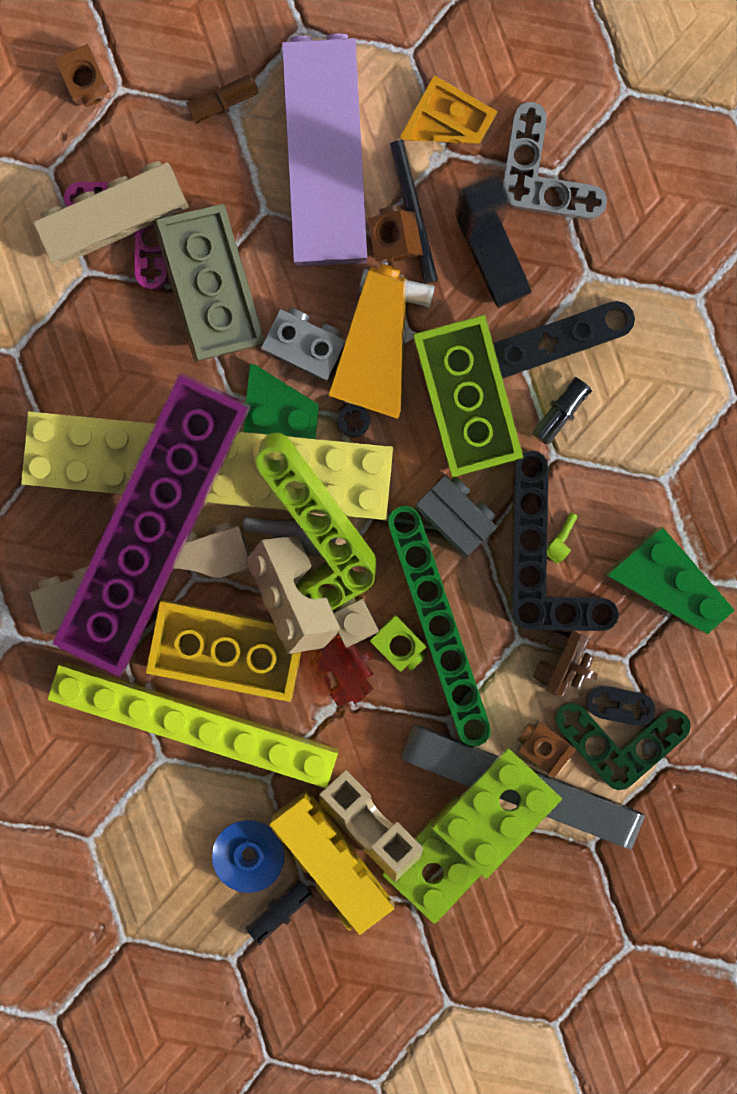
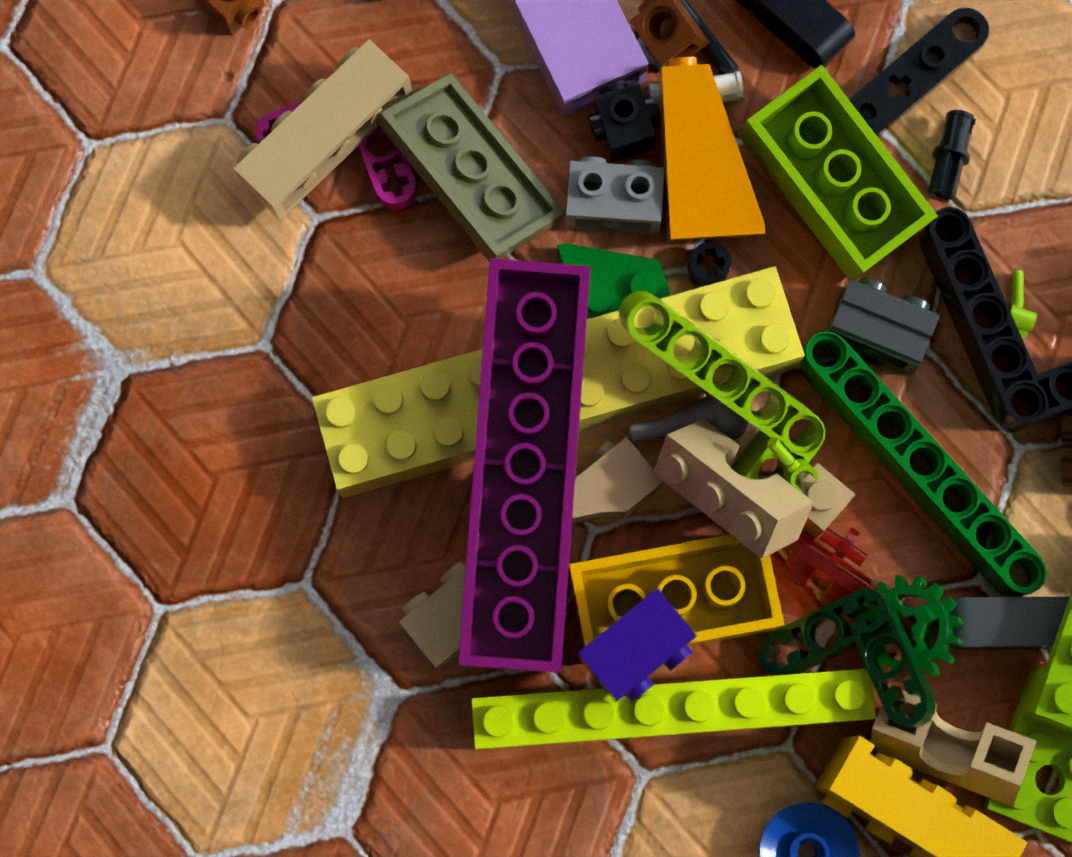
camera: 20 degrees left, 10 degrees down
lime brick [370,614,426,672] -> none
none -> dark purple brick [577,588,697,704]
none -> black brick [588,83,659,163]
none -> dark green beam [758,588,936,728]
none -> lime hand [767,437,818,492]
none -> green gear [853,575,964,682]

